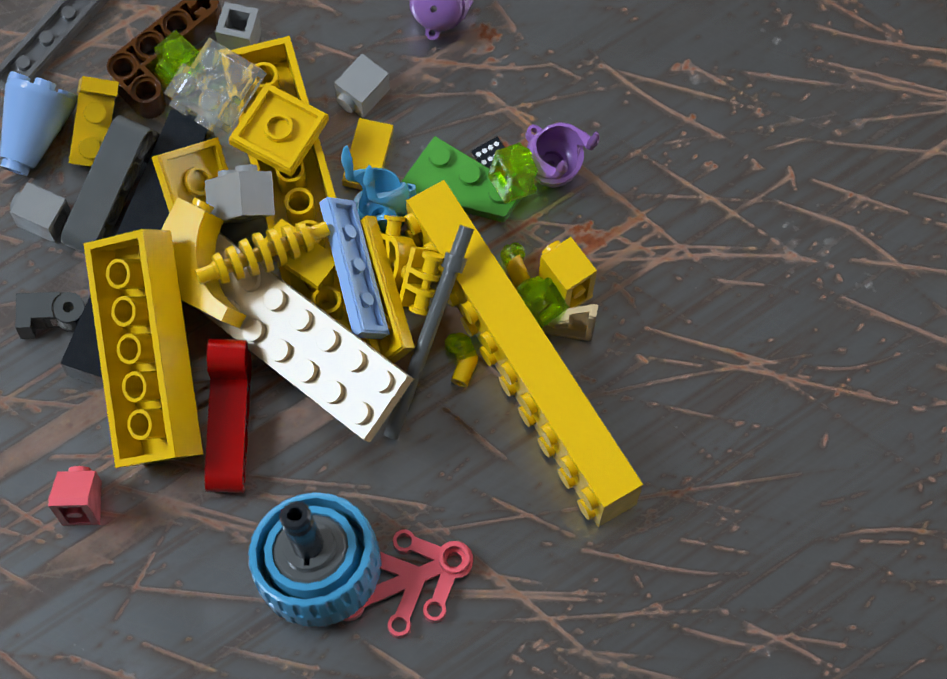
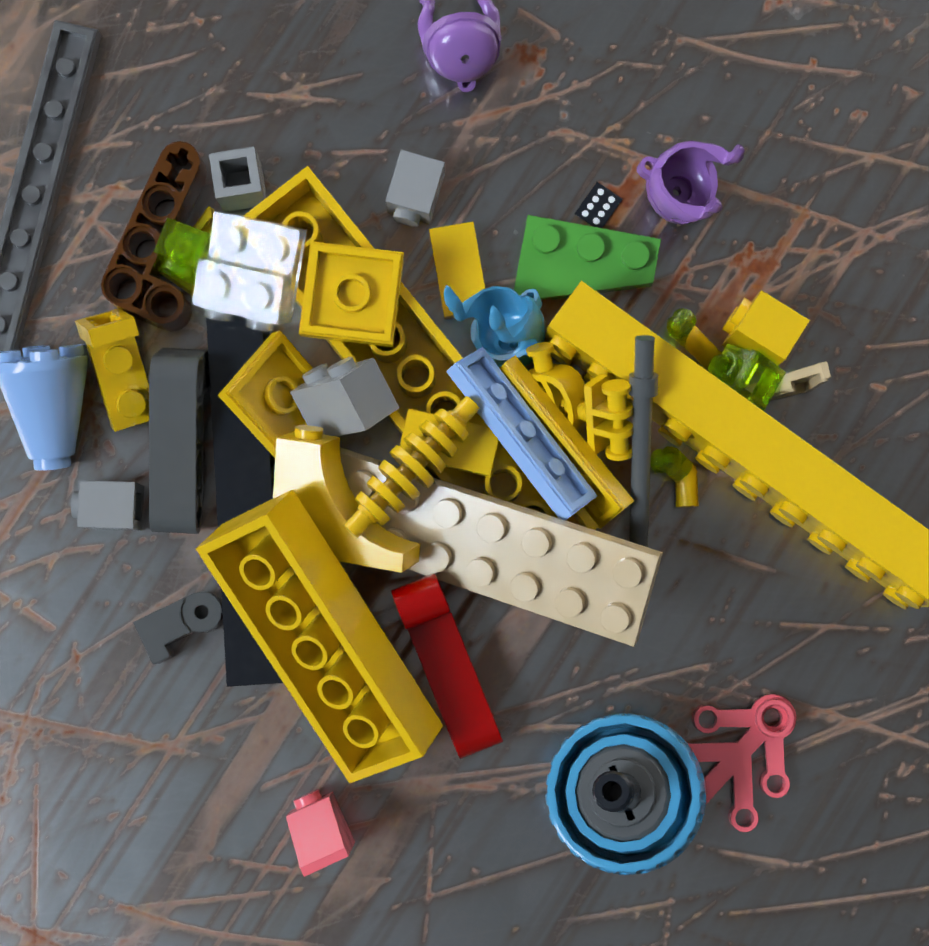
camera: 20 degrees left, 15 degrees up
clear neon green brick [488,142,538,203] -> none

